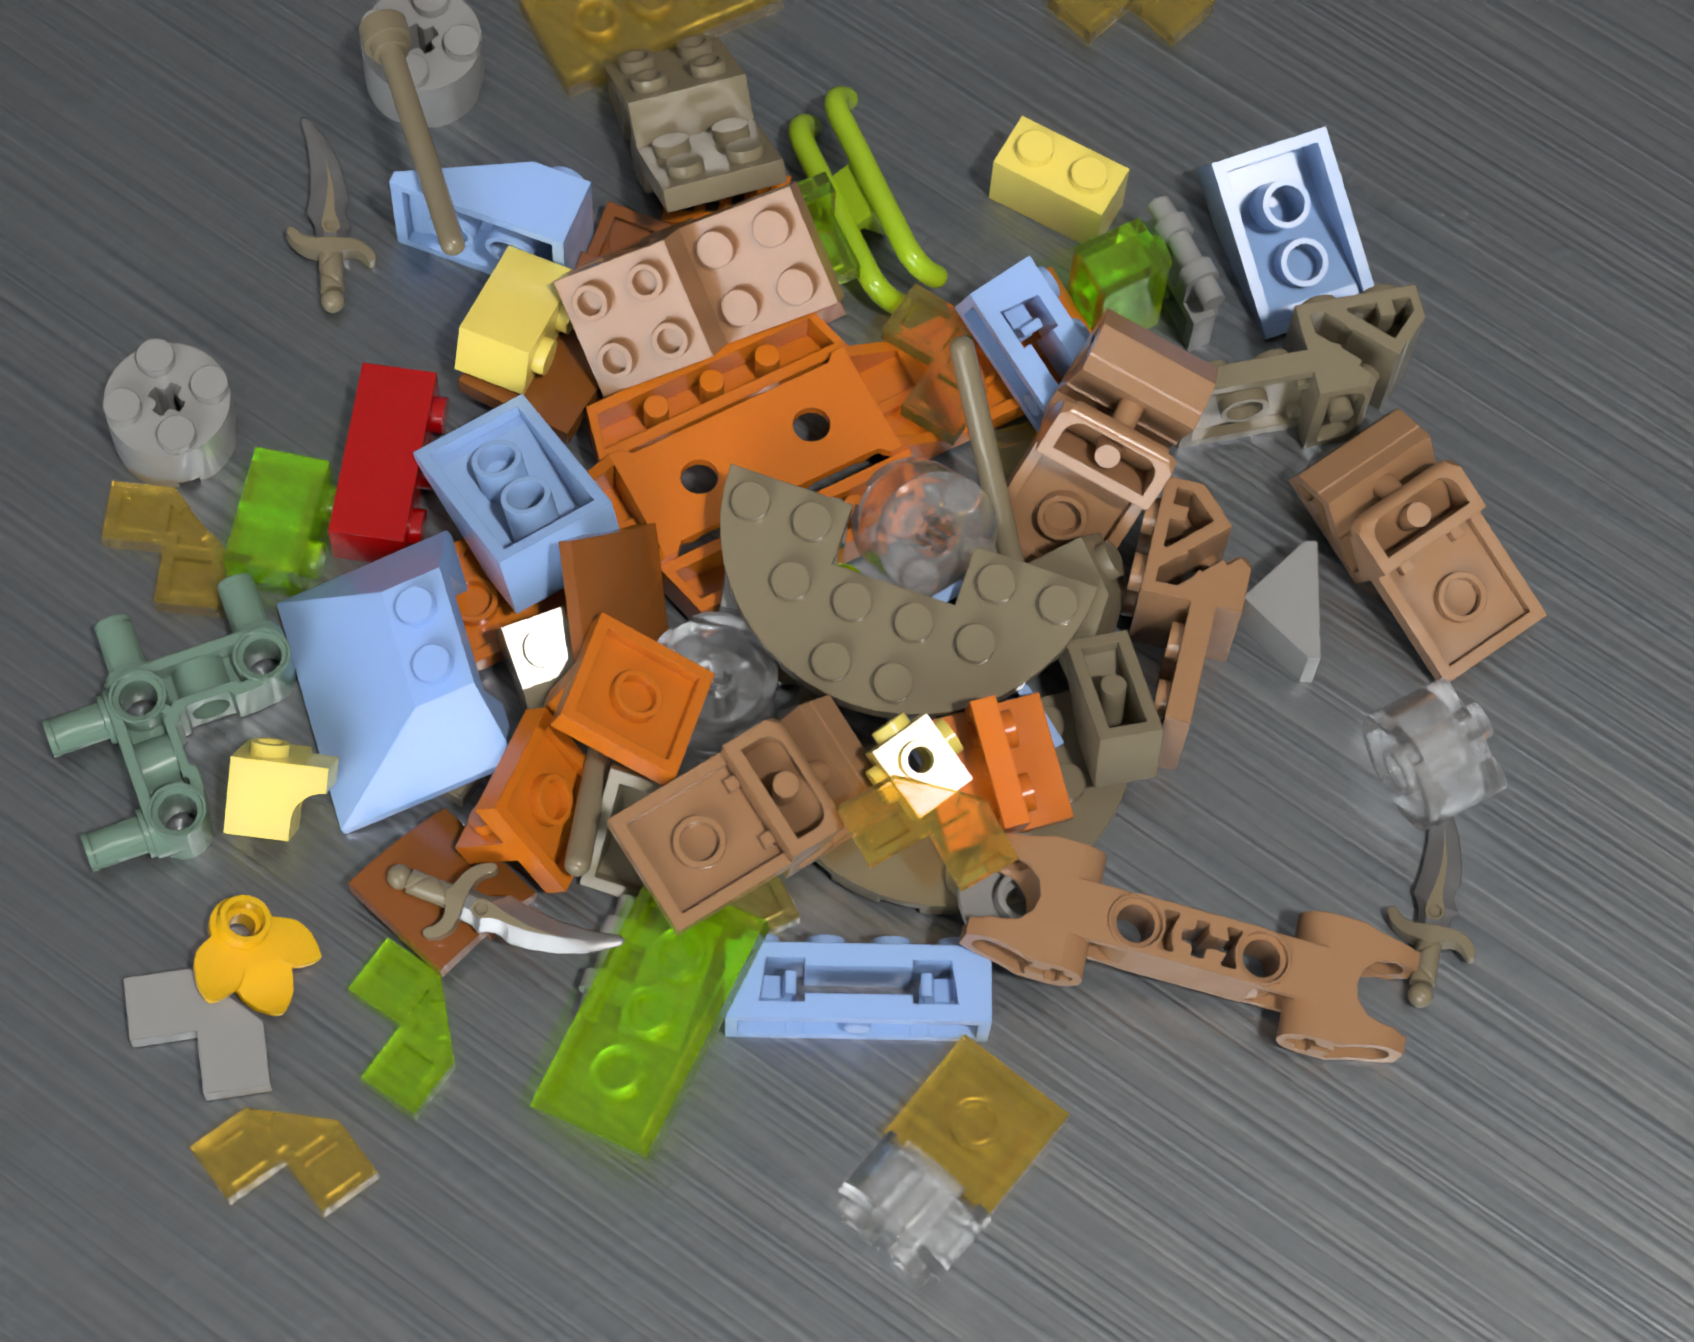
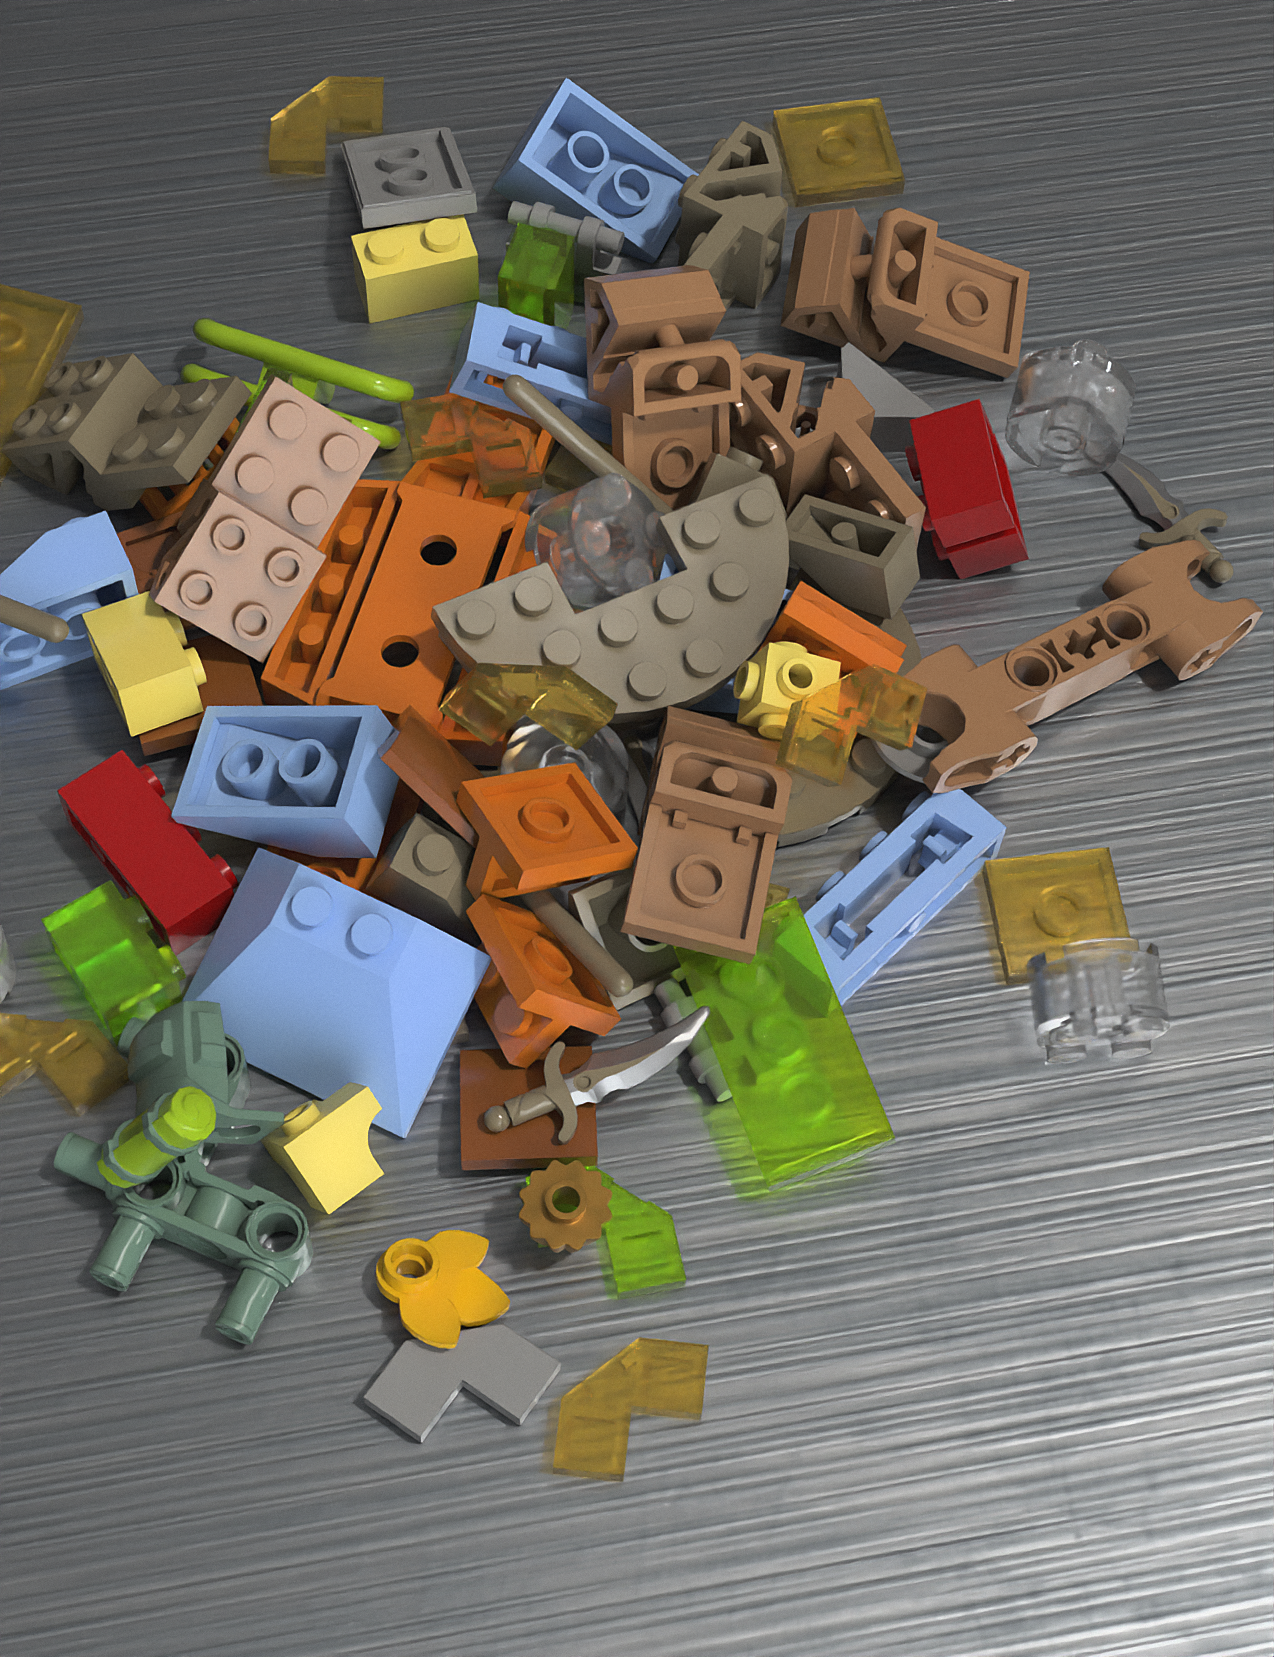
camera: 45 degrees left, 5 degrees down
none -> sand green piece [96,1001,285,1188]
none -> light grey tile [341,127,477,229]
none -> clear yellow tile [439,663,618,751]
none -> pearl gold piece [519,1160,613,1253]
none -> clear yellow tile [772,97,905,207]
none -> red piece [905,398,1029,579]

